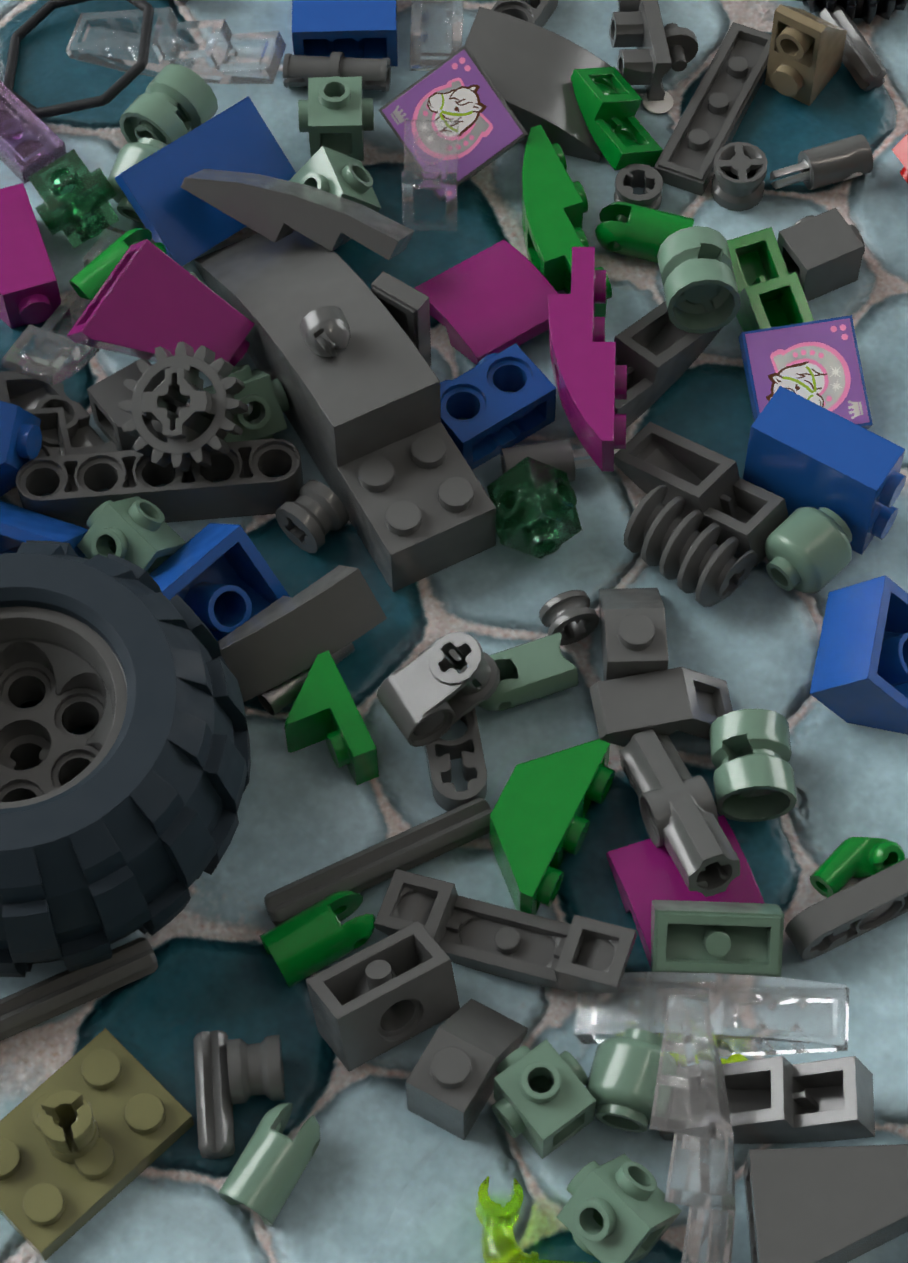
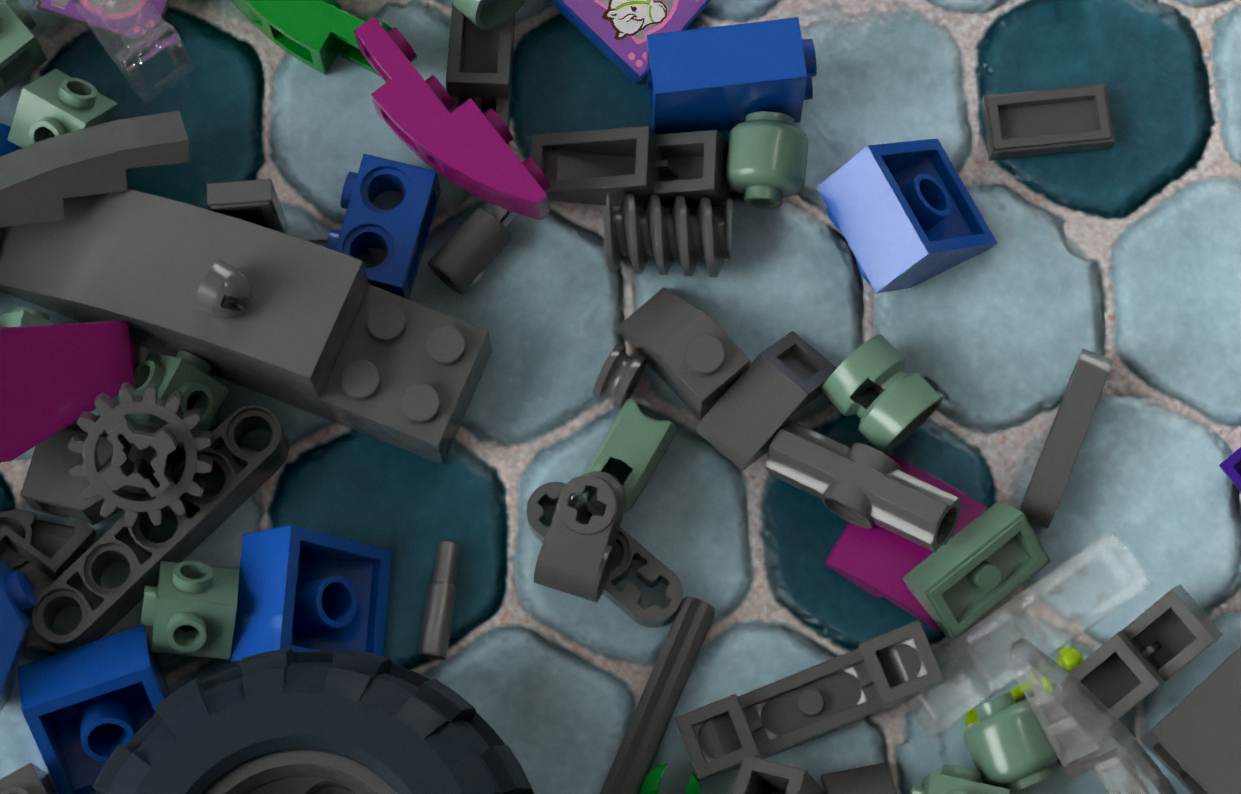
camera: 40 degrees left, 15 degrees up
dark grey slope [218,565,387,703] -> none
dark grey wheel [275,480,349,553] -> none
green slope [284,650,379,785] -> none
magenta slope [414,239,558,365] -> none
clear green brick [487,456,582,559] -> none
green slope [490,739,615,915] -> none
green arm [810,837,905,898] -> none

